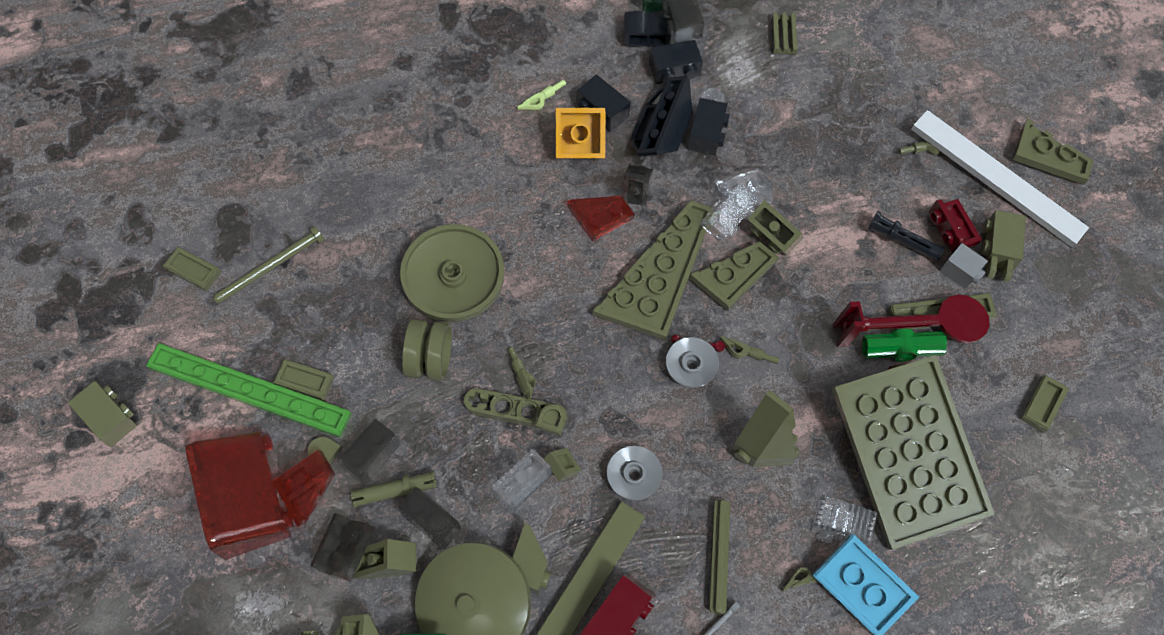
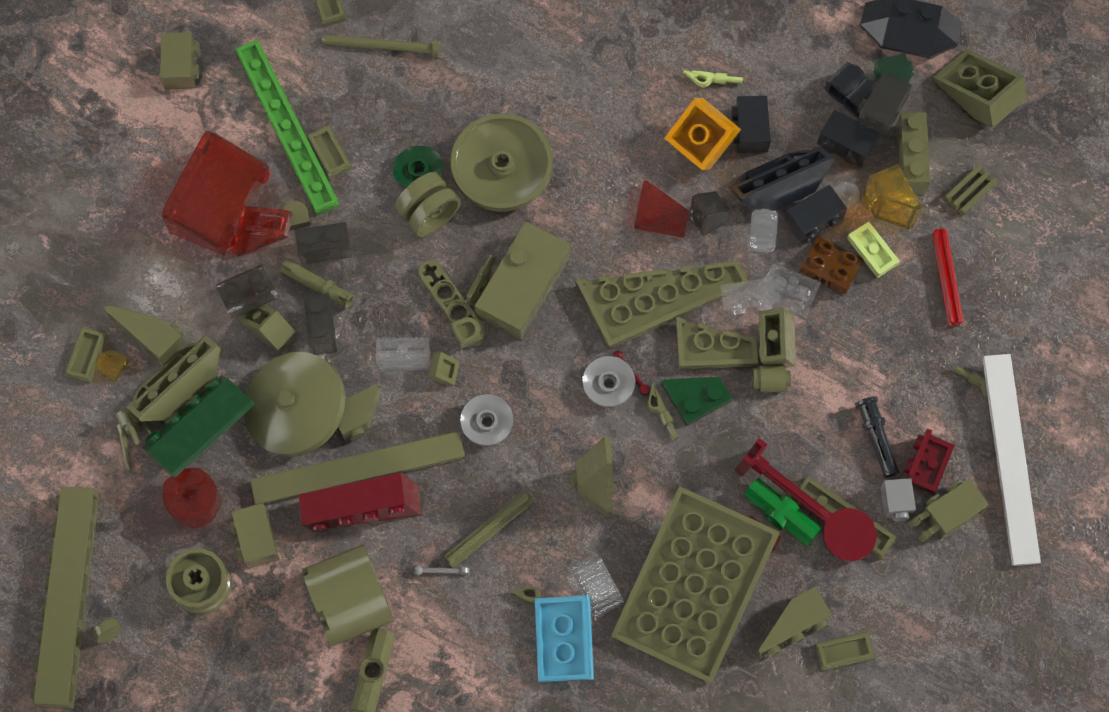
camera: 45 degrees right, 5 degrees up
olive wing [1013,118,1093,185] -> none
none -> dark green dish [393,146,444,189]
none -> olive brick [475,221,571,340]
none -> dark green wing [661,377,733,426]
none -> clear gear [750,208,778,253]
none -> olive brick [752,365,791,392]
none -> olive slope [756,586,832,659]
none -> reddish brown hinge [799,237,864,295]
none -> yellowish green plate [847,222,900,278]
none -> clear yellow slope [862,164,922,230]
none -> olive brick [896,112,930,195]
none -> red axle [932,228,963,326]

